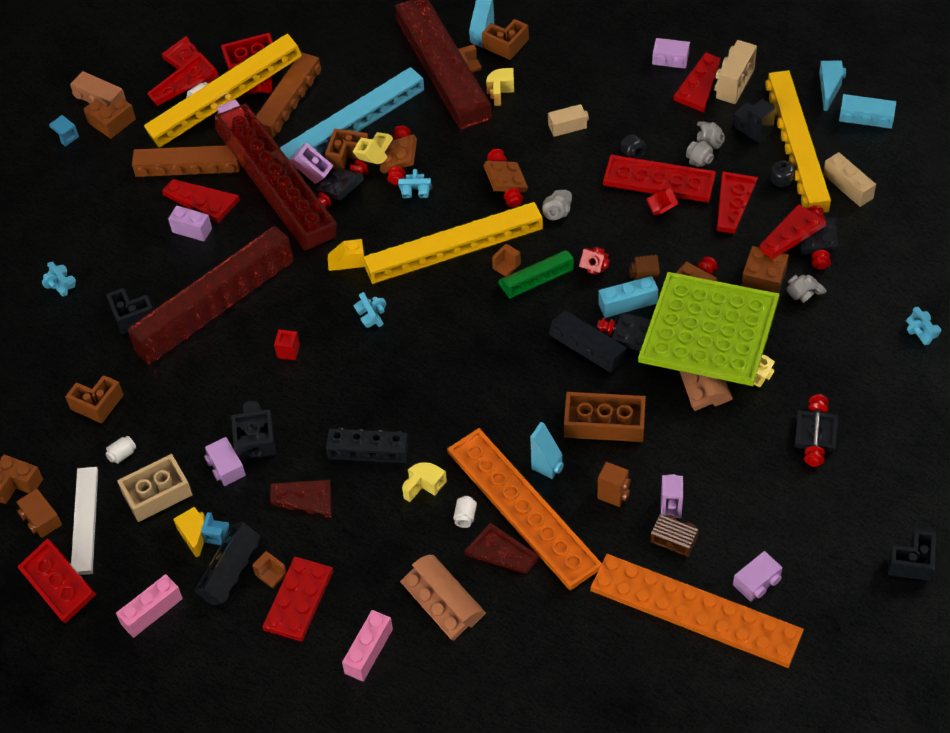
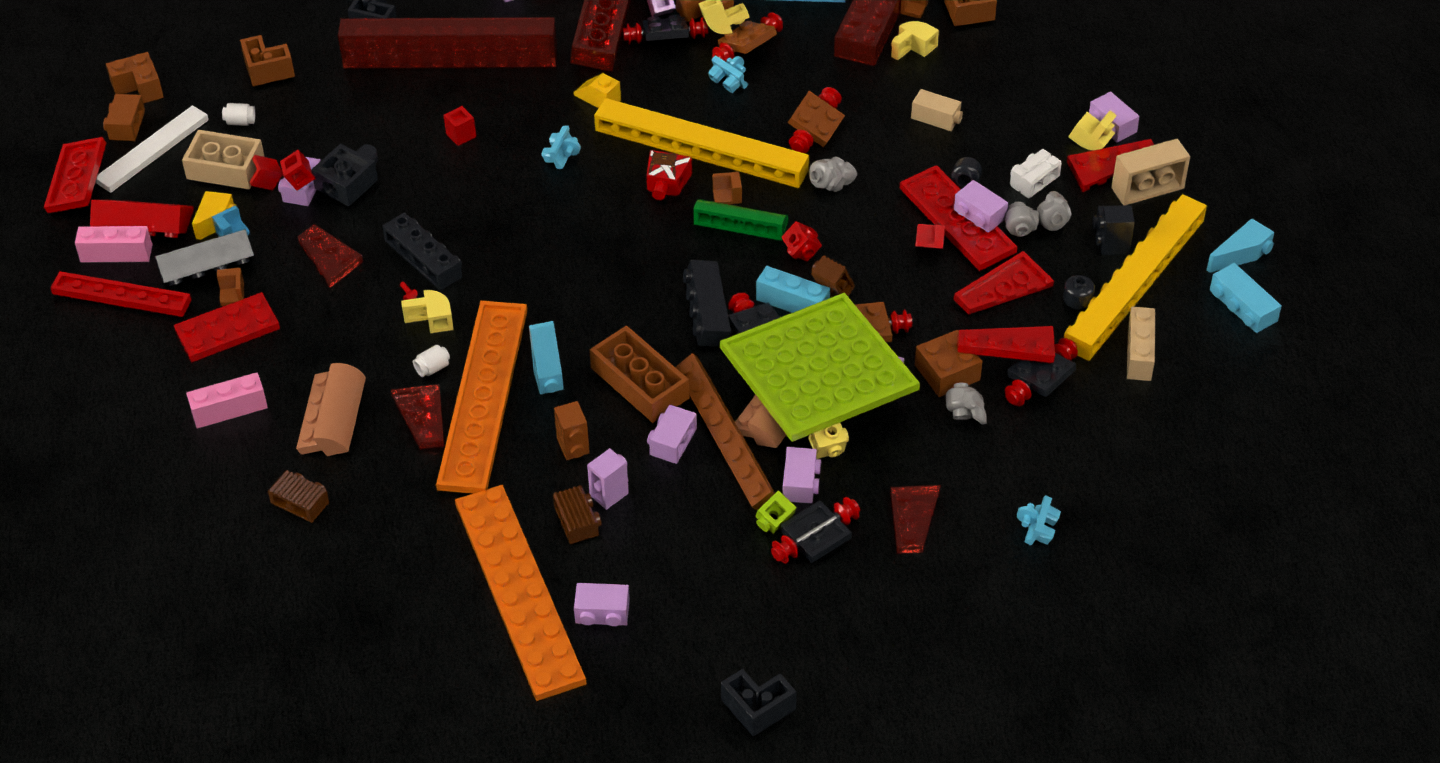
camera: 40 degrees right, 5 degrees down
none -> red plate [51,271,191,317]
none -> red slope [90,200,194,238]
none -> red panel [250,155,283,190]
none -> reddish brown brick [268,470,329,523]
none -> red brick [280,149,315,191]
none -> red hand [400,282,418,300]
none -> red torso [647,150,692,200]
none -> lavender brick [647,405,697,464]
none -> dark orange plate [675,353,775,510]
none -> lime brick [755,490,797,534]
none -> lavender brick [783,447,821,503]
none -> clear red wing [890,485,941,553]
none -> lavender brick [954,180,1008,233]
none -> white brick [1010,149,1062,199]
none -> light yellow brick [1068,110,1117,151]

